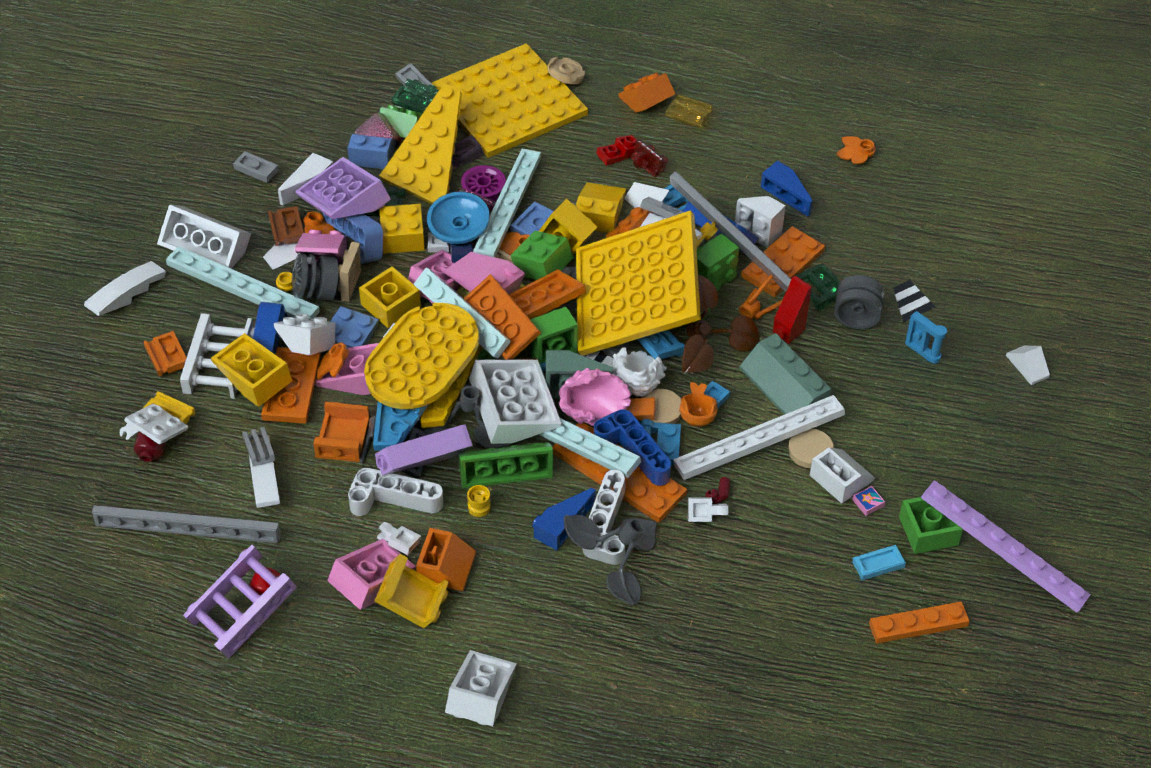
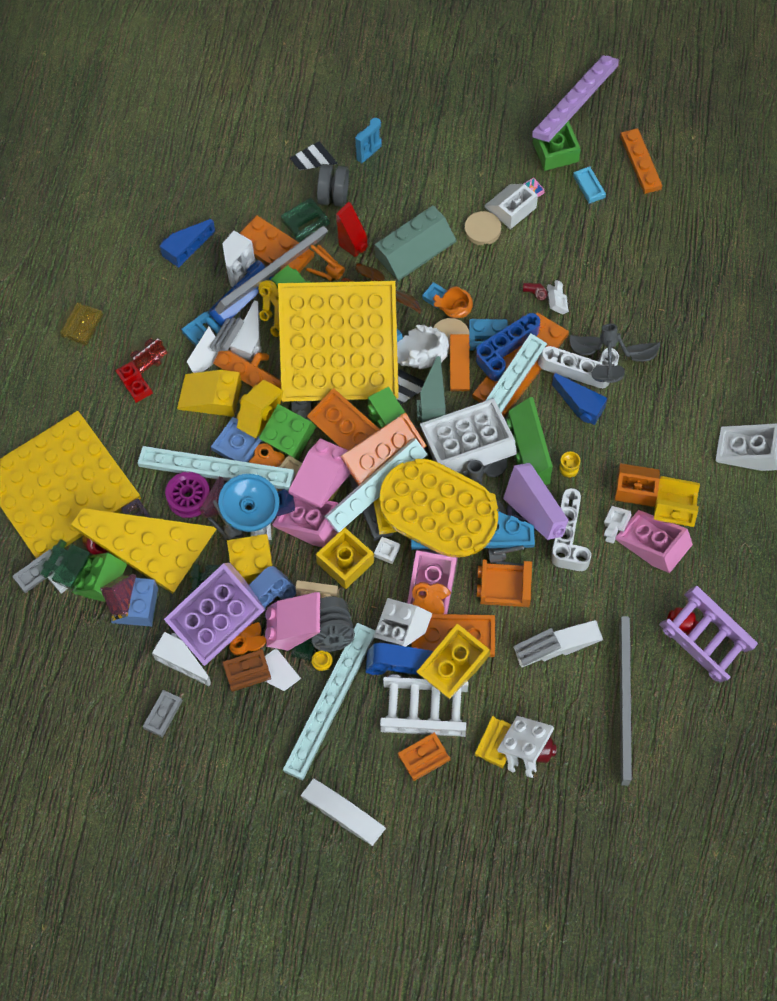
camera: 90 degrees left, 15 degrees up
white slope [157,205,251,269] -> none
medium blue plate [330,306,379,348] -> none
tan tile [547,57,585,84] -> none
bright pink hair [559,368,631,426] -> none
orange slope [618,72,675,112] -> none
white plate [673,395,845,480] -> none
orange plate [836,136,876,164] -> none
white slope [1006,345,1050,385] -> none

